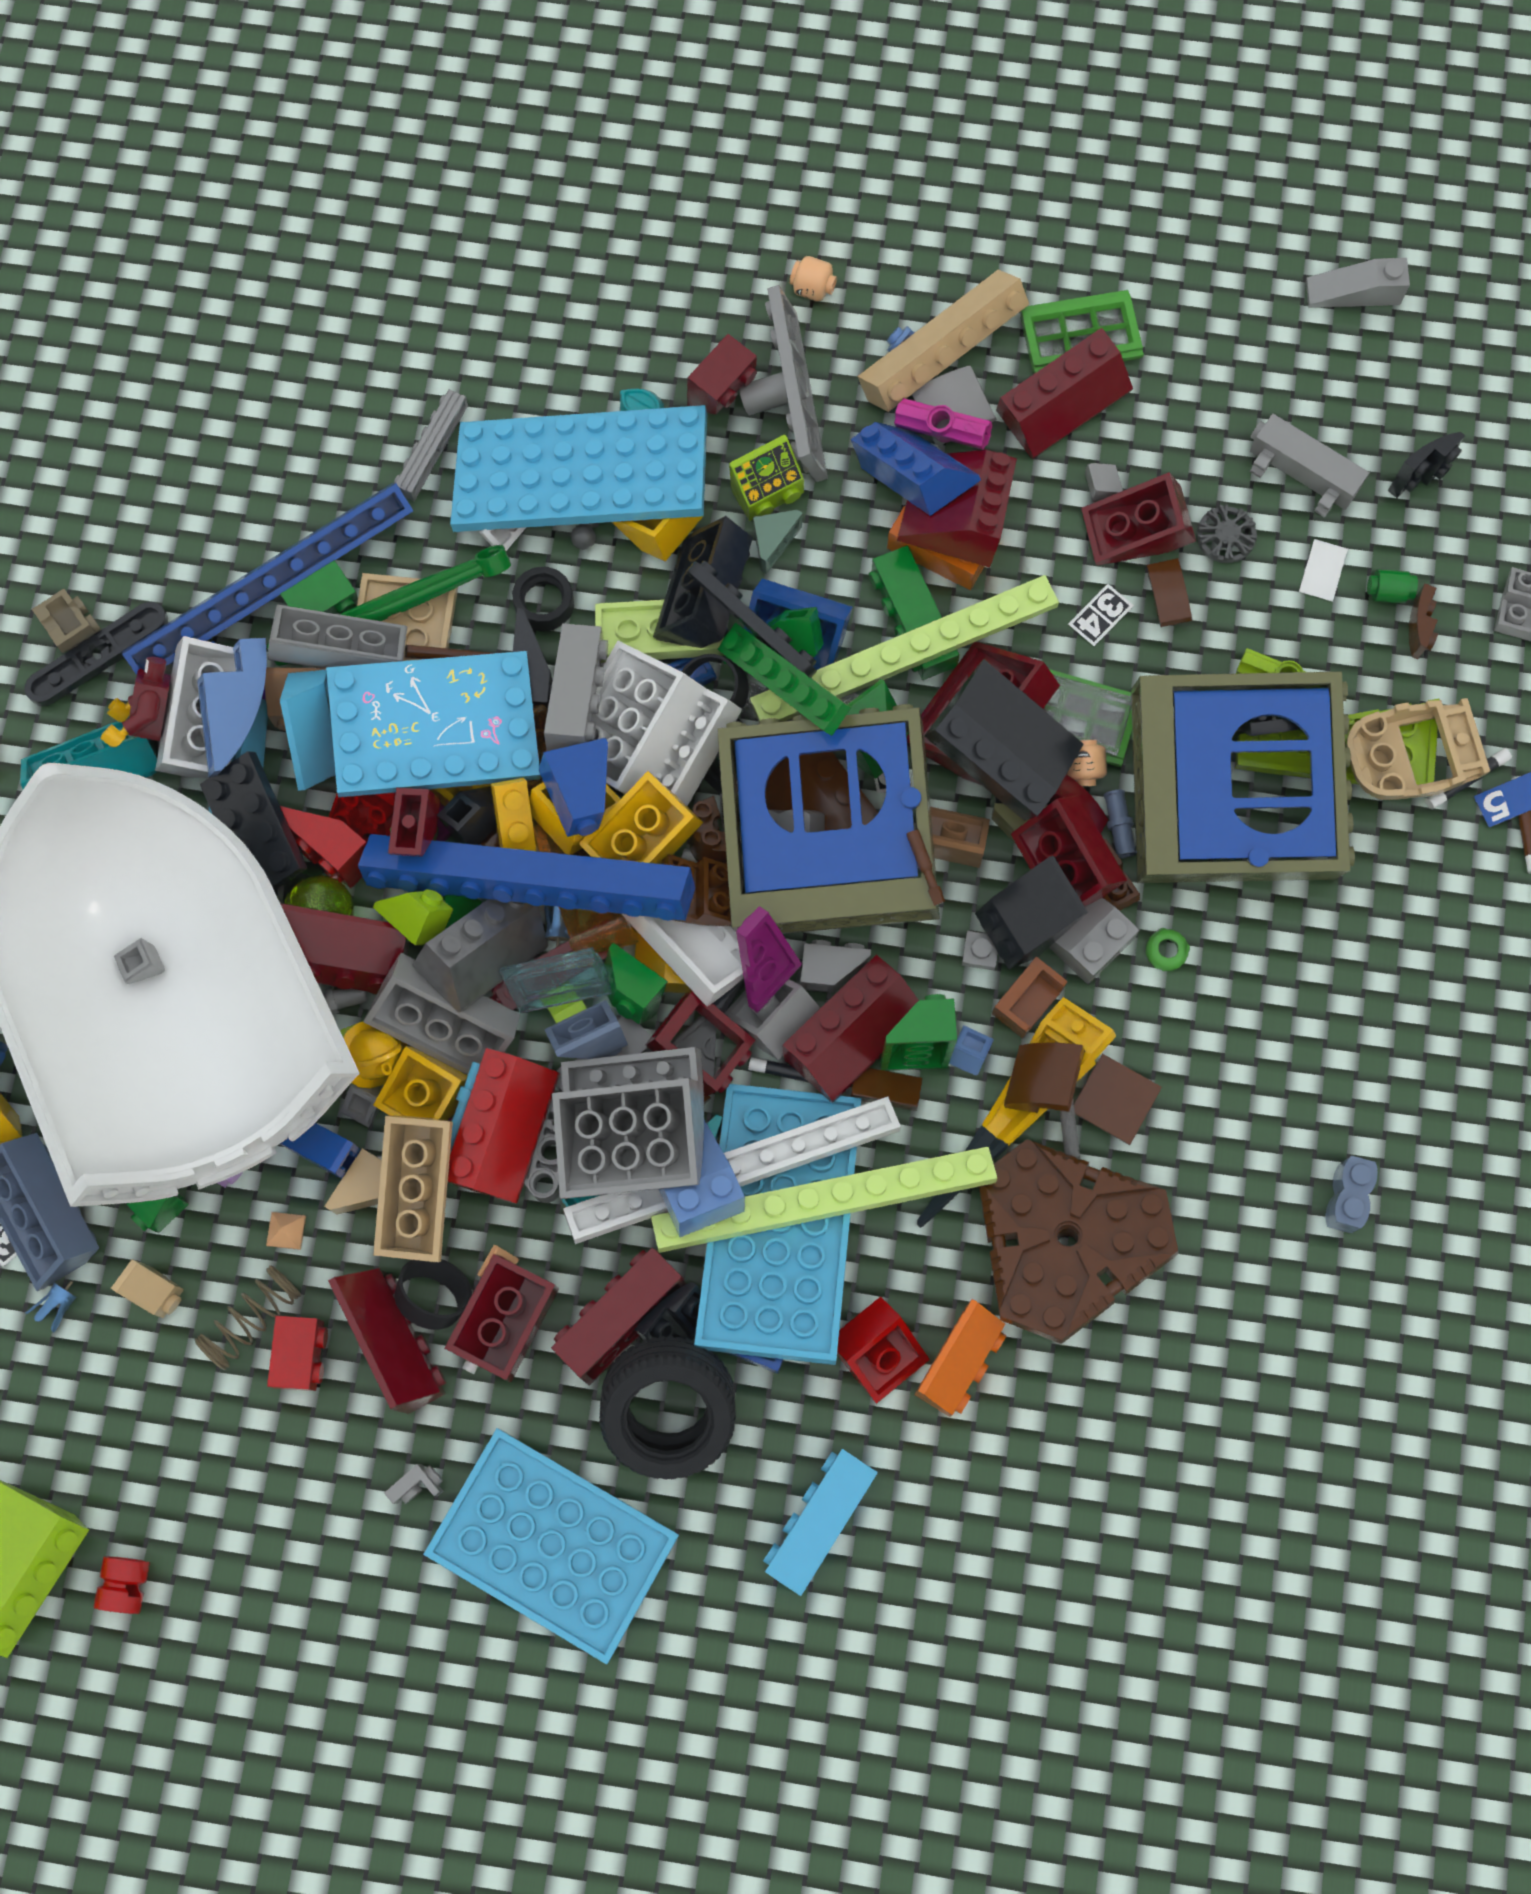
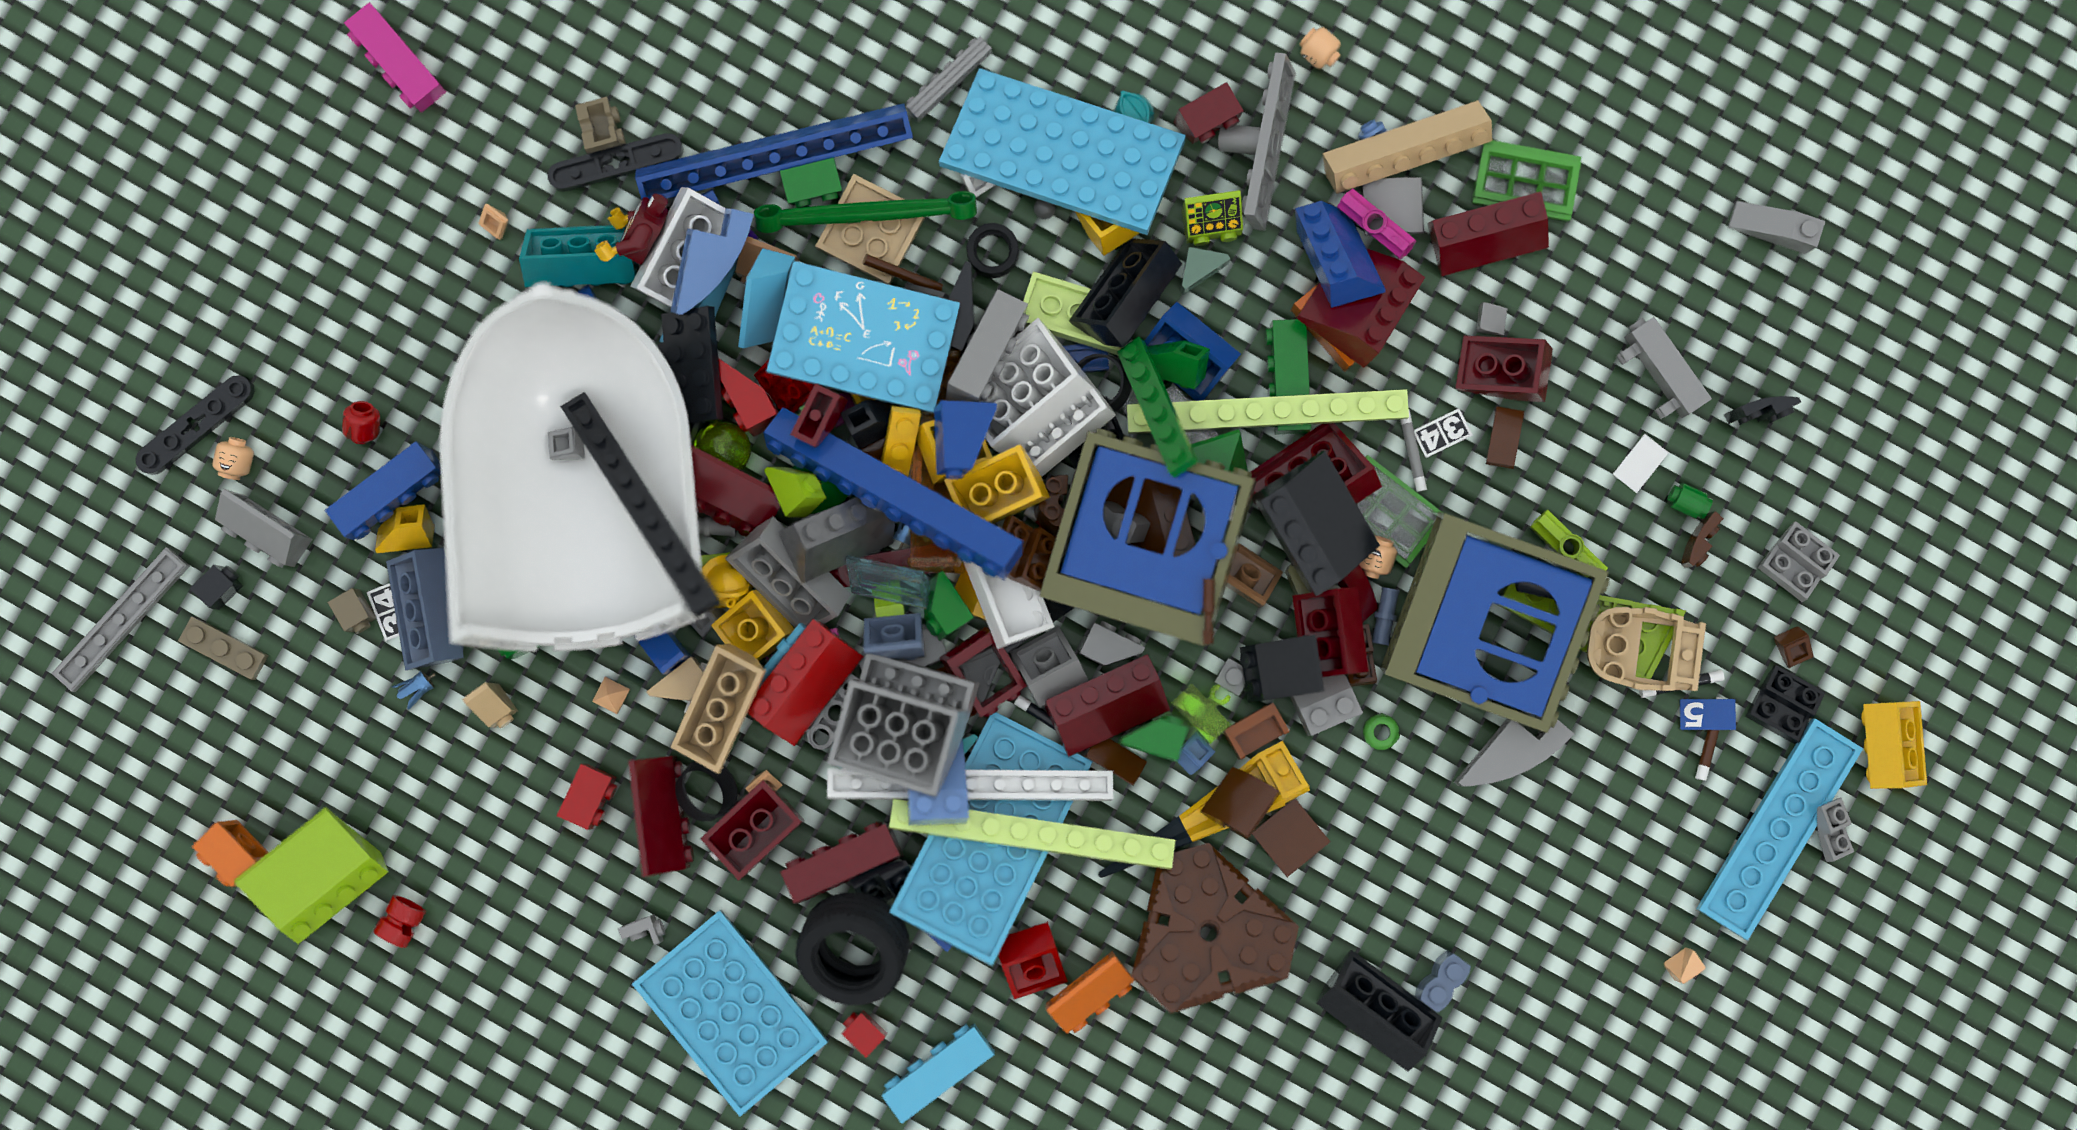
camera: 15 degrees right, 10 degrees up
dark tan piece [195,1265,301,1370] -> none
light grey brick [268,605,407,668] -> none
black piece [686,561,817,678] -> none
magenta wing [736,906,802,1013] -> none
light grey piece [1059,1099,1081,1160] -> none
dark grey wheel [1196,504,1257,563] -> none
none -> black plate [560,392,721,619]
none -> red brick [841,1010,887,1058]
none -> clear neon green brick [1170,683,1231,744]
none -> black slope [1316,950,1443,1072]
none -> light grey bar [1400,410,1427,492]
none -> light grey slope [1454,719,1574,786]

